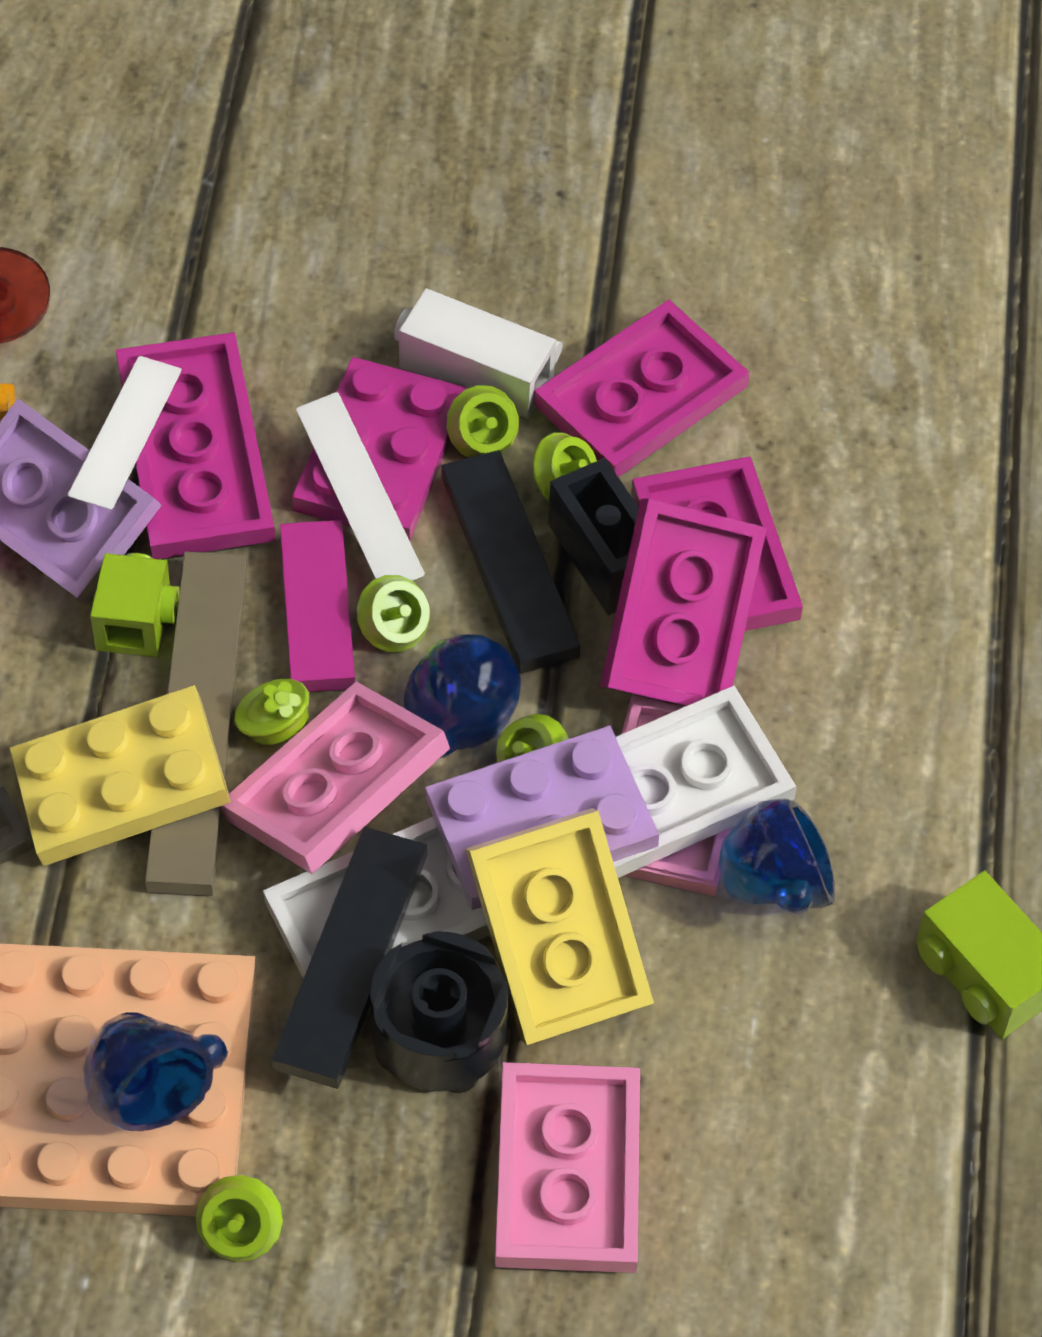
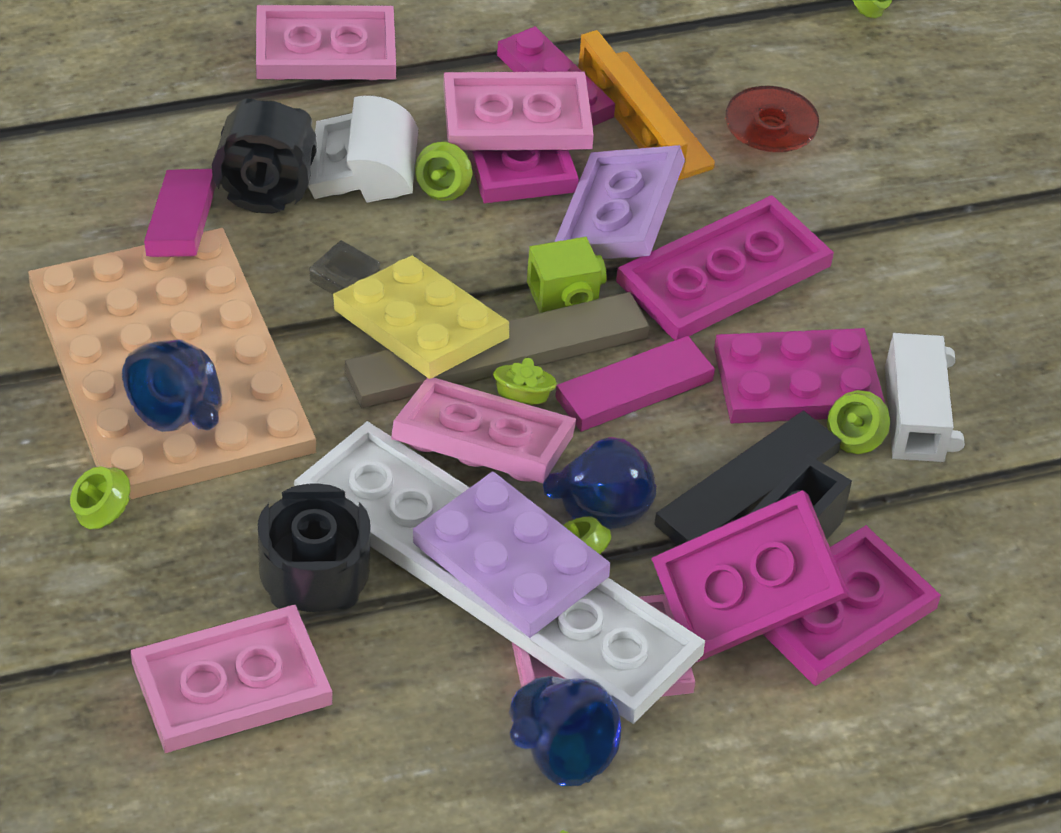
camera: 65 degrees right, 10 degrees down
white sticker [68,356,182,509] -> none
black tile [272,826,428,1089] -> none
white sticker [296,392,425,581] -> none
lime hat [357,575,430,652] -> none
light yellow plate [465,808,654,1045] -> none
lime hat [532,433,597,502] -> none
dark pink plate [534,299,750,477] -> none

